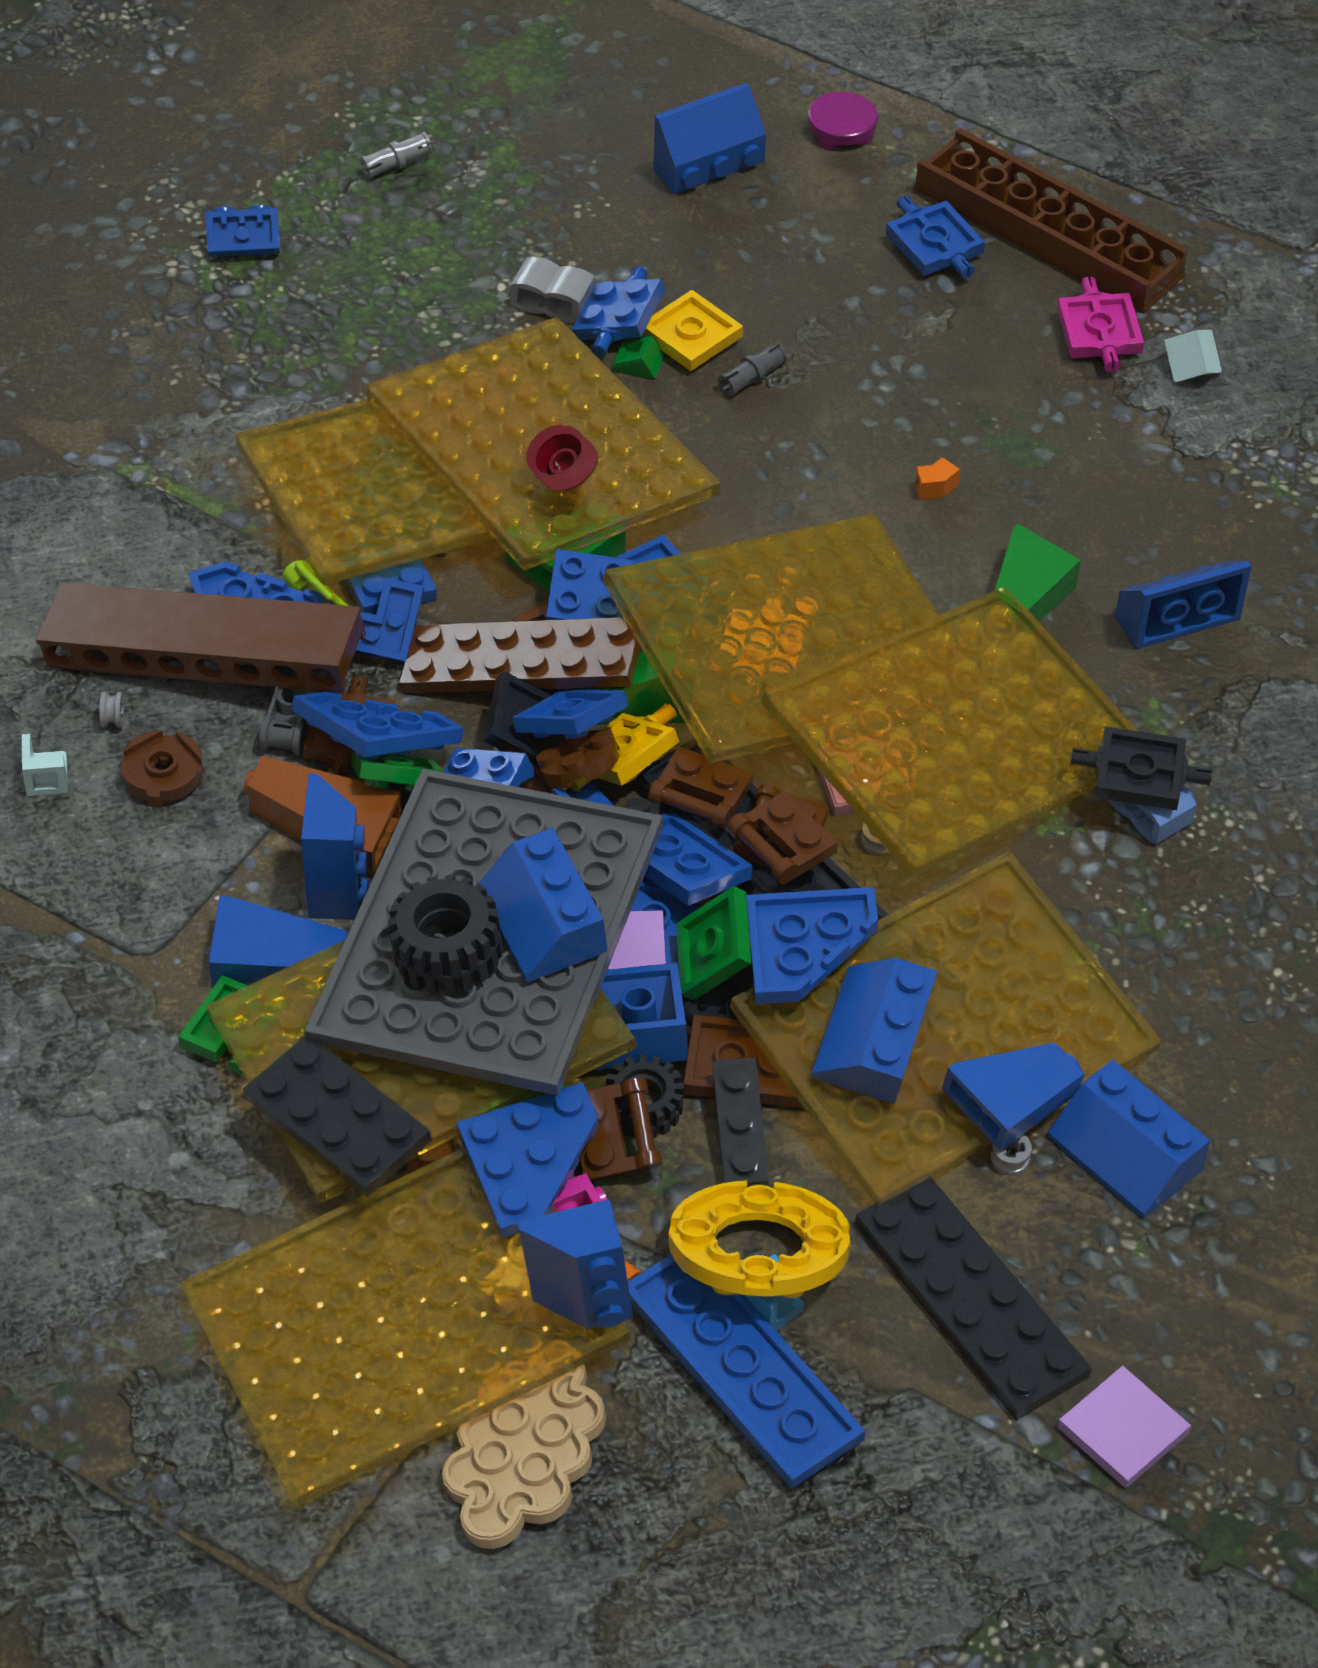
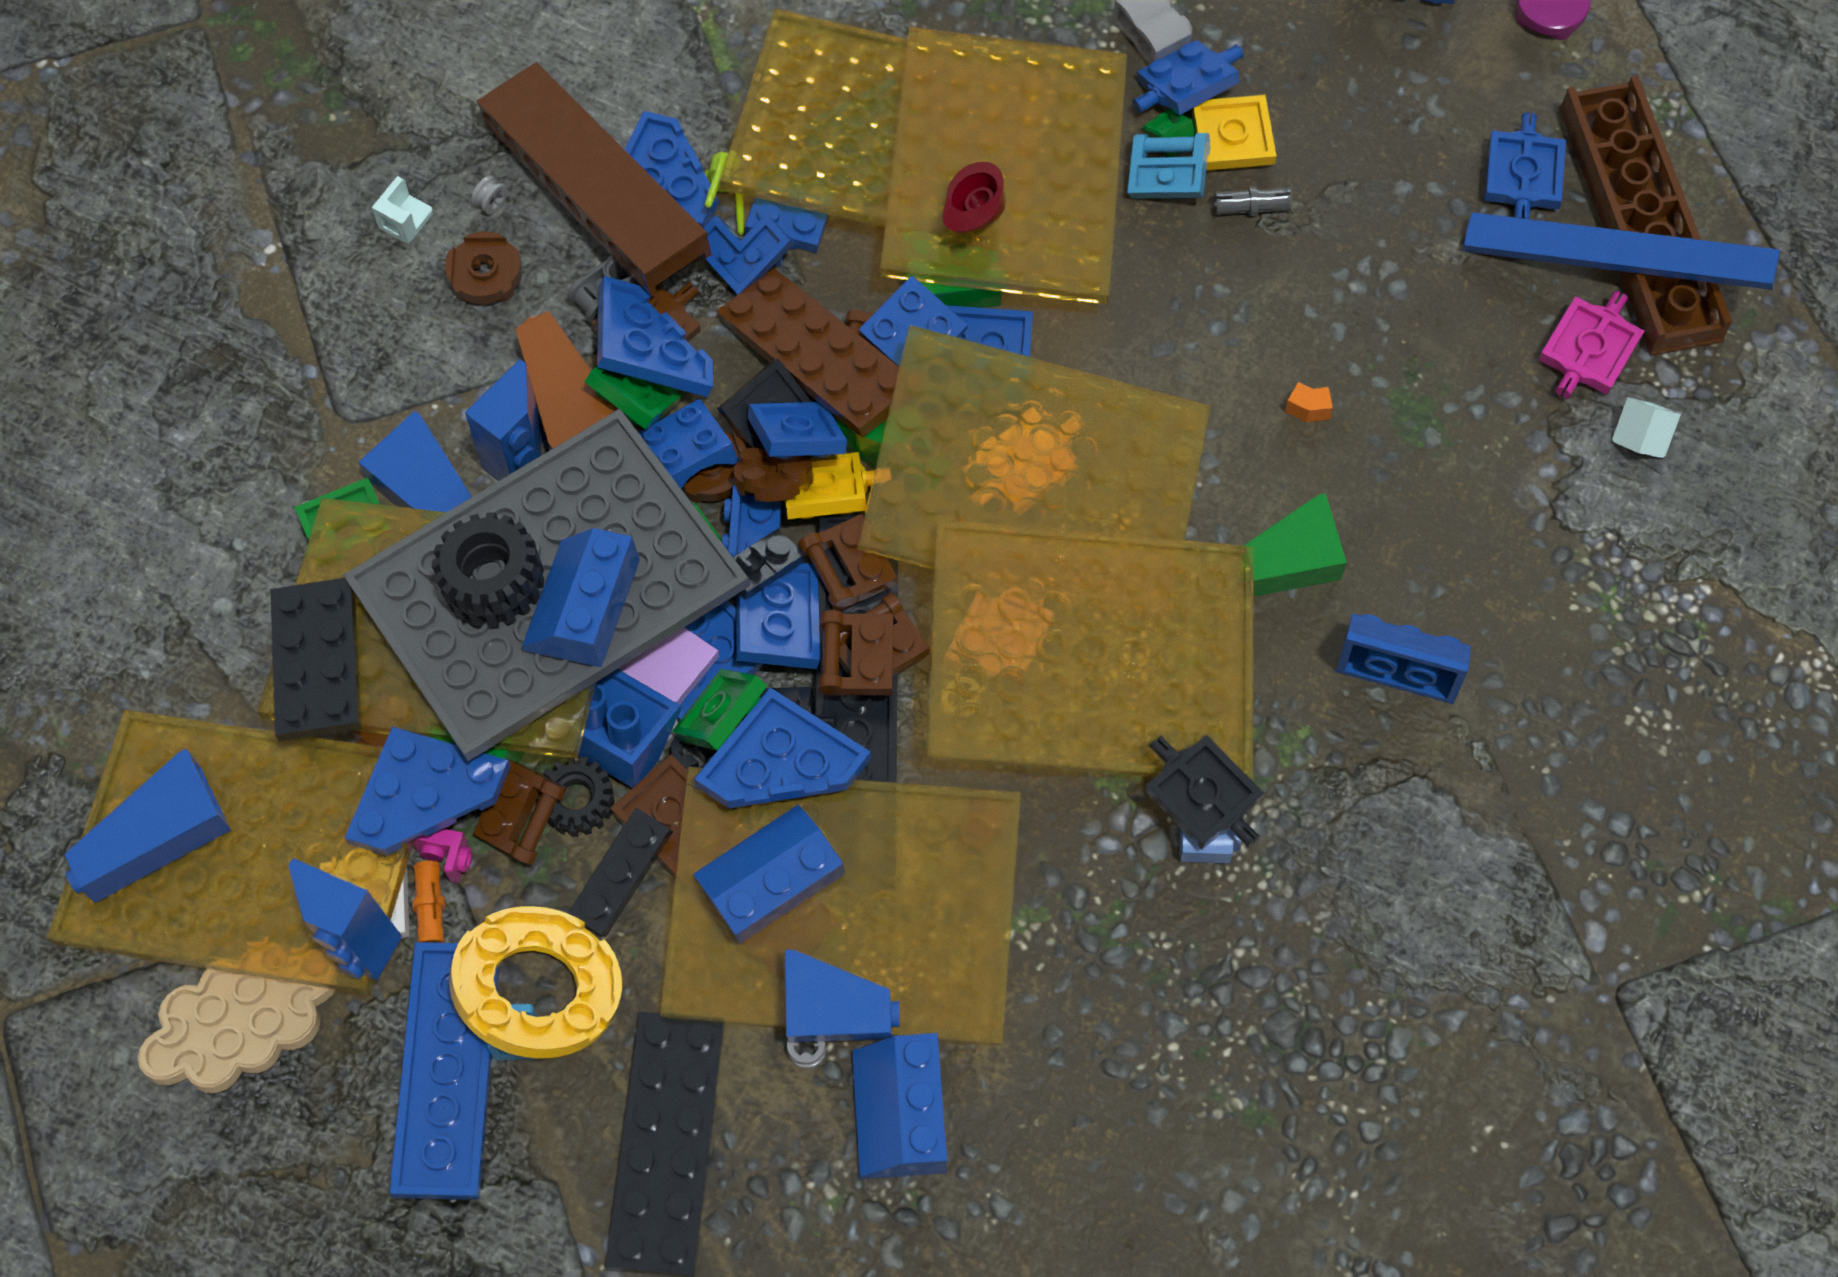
camera: 40 degrees right, 15 degrees up
none -> blue slope [64,748,231,903]
none -> dark azure plate [1127,133,1211,199]
none -> blue tile [1464,212,1780,290]

